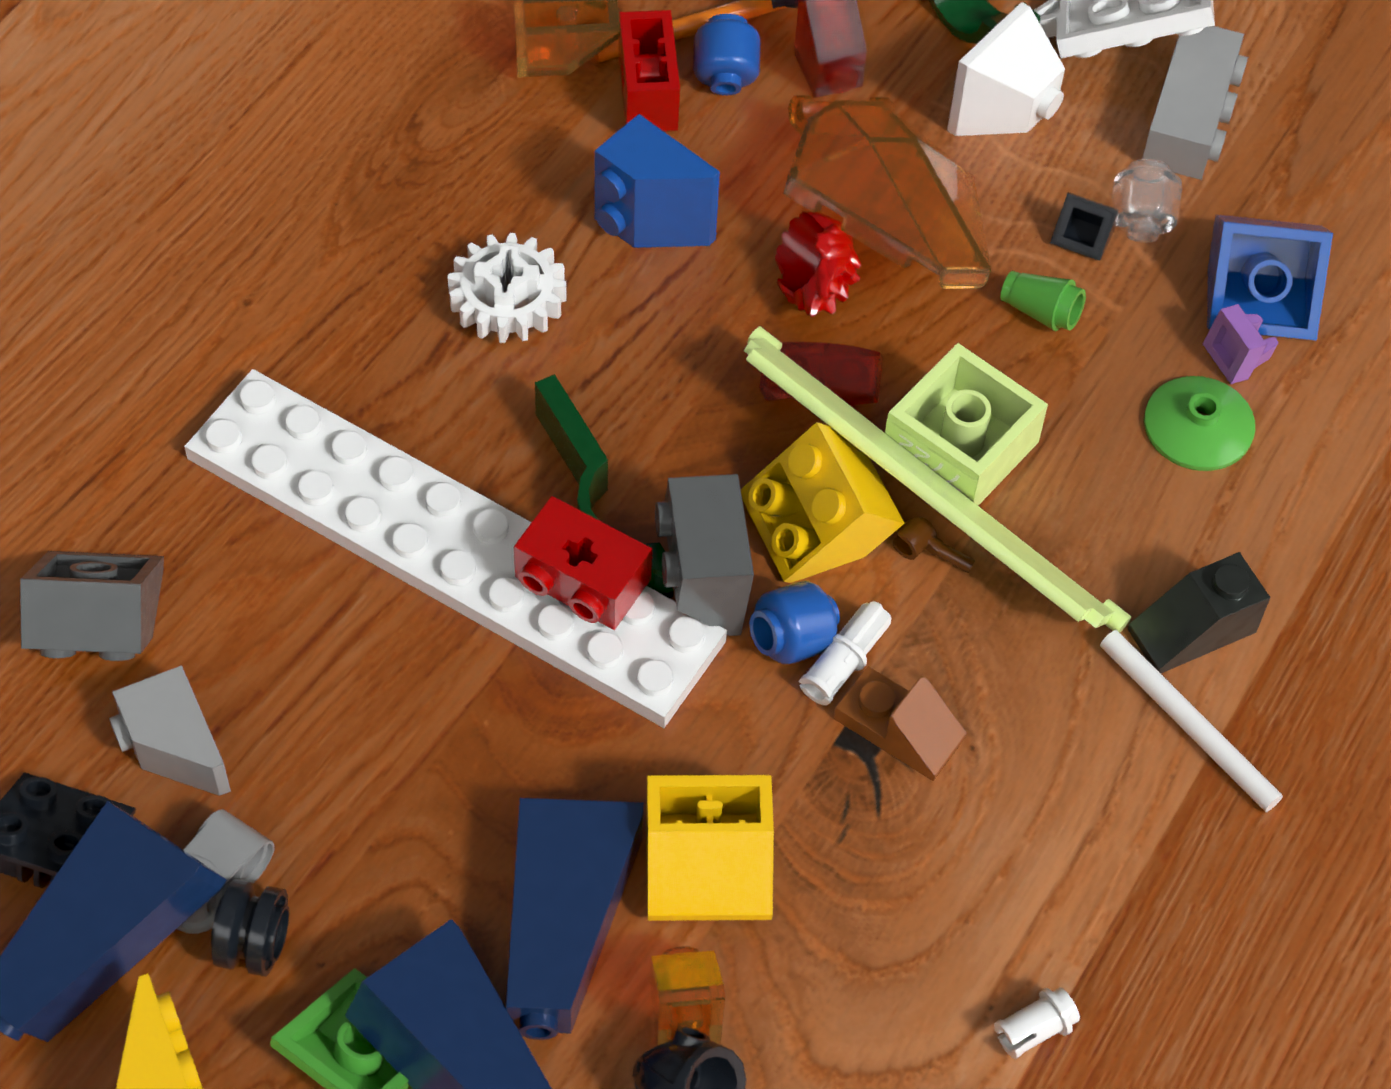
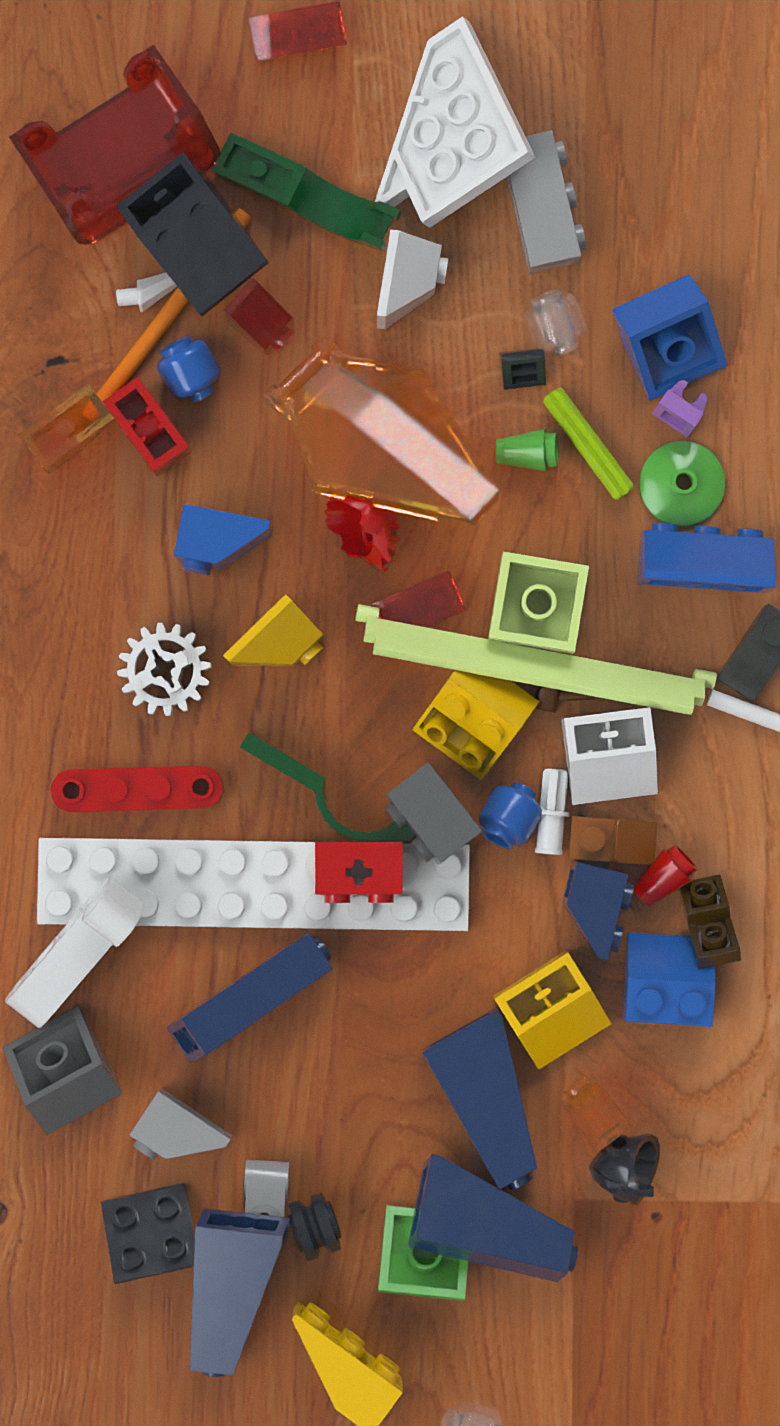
camera: 30 degrees left, 30 degrees up
none -> white beam [5,876,144,1028]
none -> red plate [51,766,224,812]
none -> dark blue slope [166,933,333,1063]
none -> yellow slope [223,594,324,666]
none -> lime axle [543,387,633,500]
none -> white slope [561,707,658,805]
none -> dark blue slope [562,861,633,960]
none -> blue slope [622,932,715,1027]
none -> red cone [633,845,698,907]
none -> blue slope [638,523,776,593]
none -> dark brown slope [679,875,741,969]

